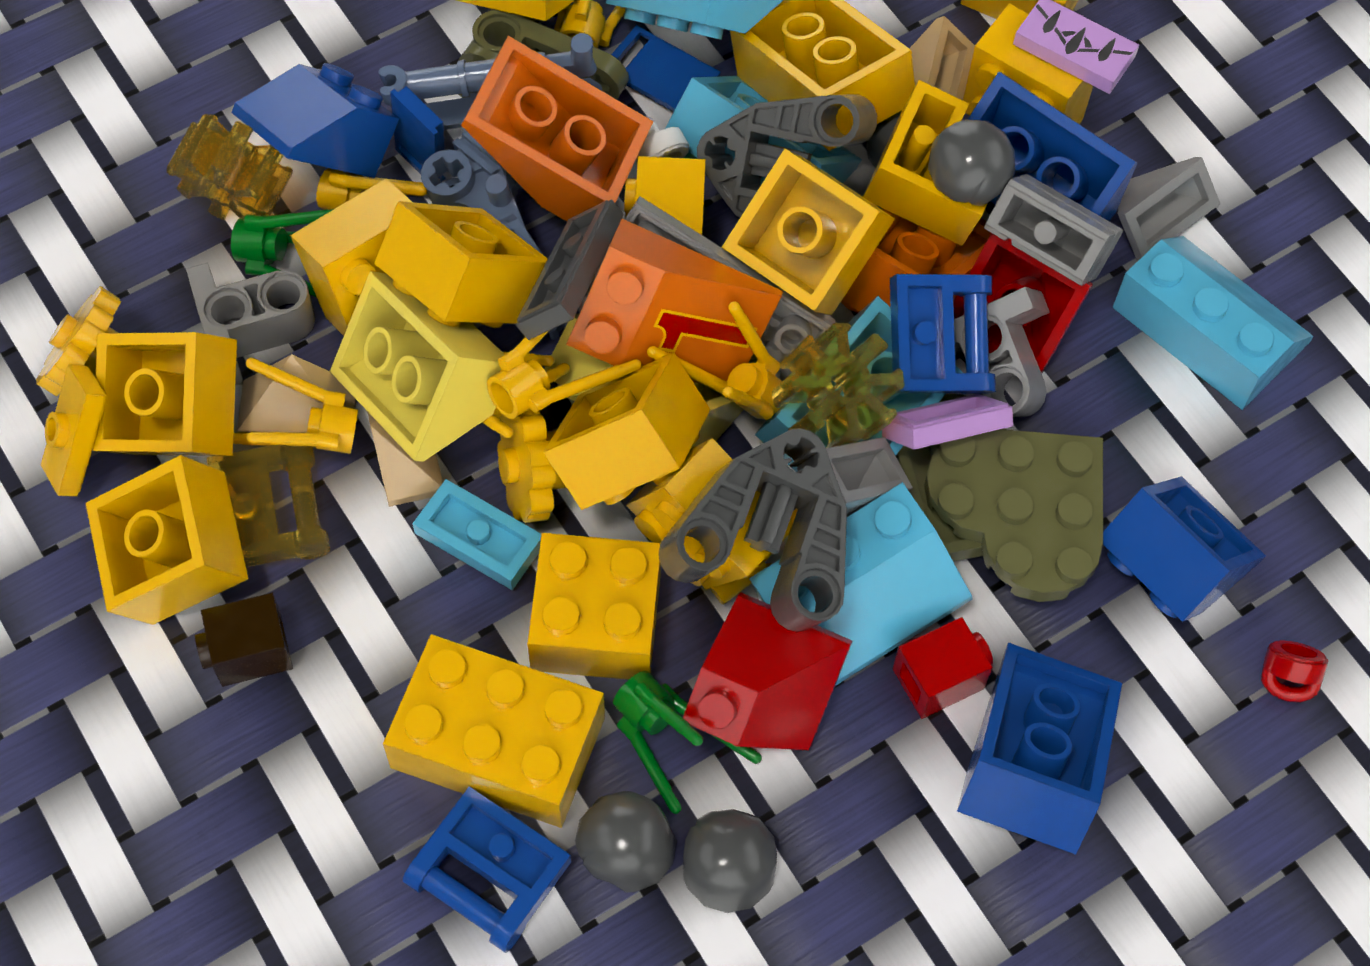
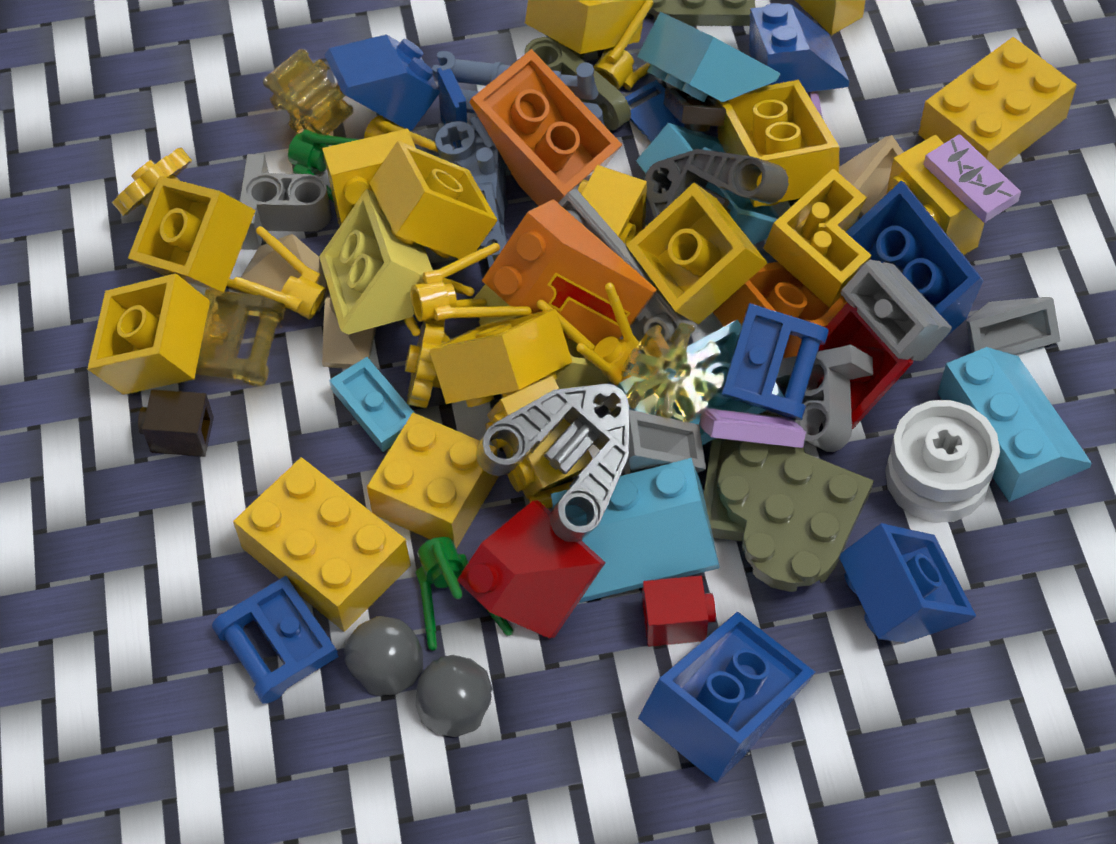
camera: 25 degrees right, 5 degrees down
yellow plate [40,365,107,496] -> none
dark grey tile [516,200,624,340] -> none
white tile [636,116,690,163] -> none
dark grey hair [928,120,1015,206] -> none
red tile [1261,640,1329,702] -> none
none -> dark brown plate [664,87,726,131]
none -> white wheel [885,400,1000,523]

